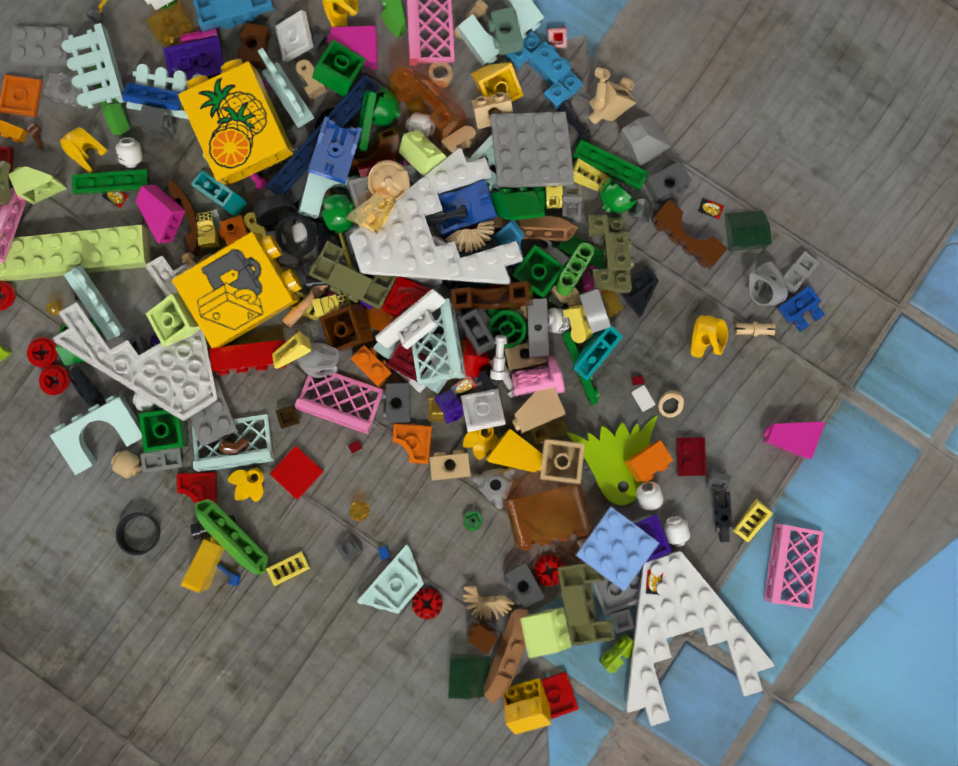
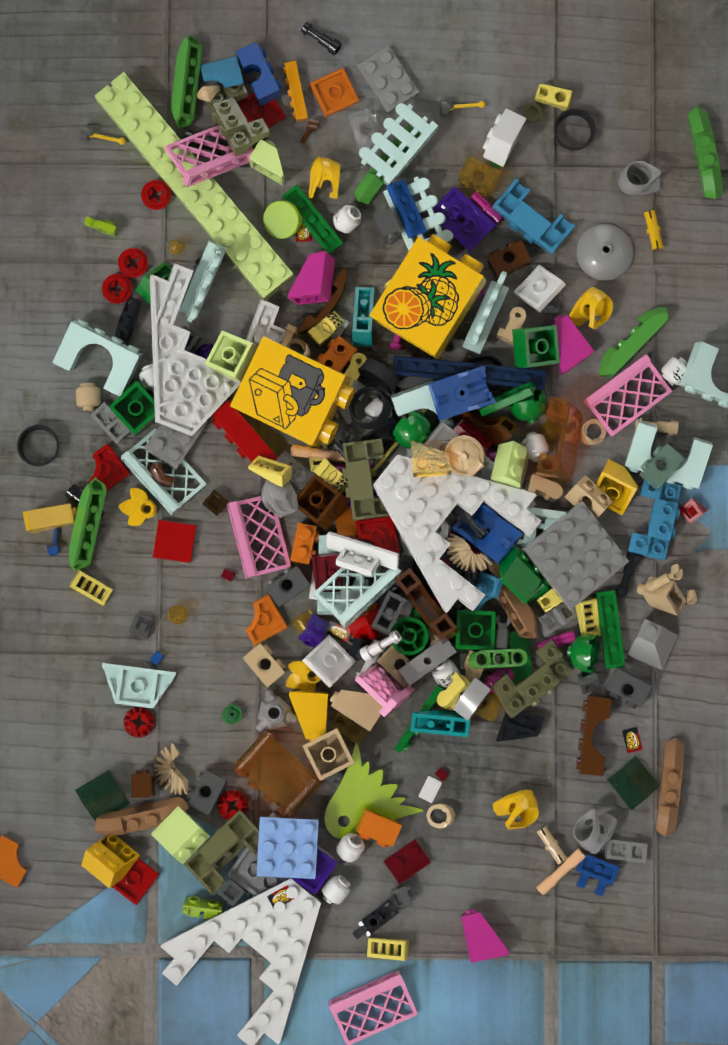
camera: 55 degrees right, 0 degrees up
none -> lime tile [263,200,302,239]
none -> light nougat piece [536,848,586,895]
none -> dark pink axle [537,630,576,649]
none -> medium nougat brick [656,738,684,837]

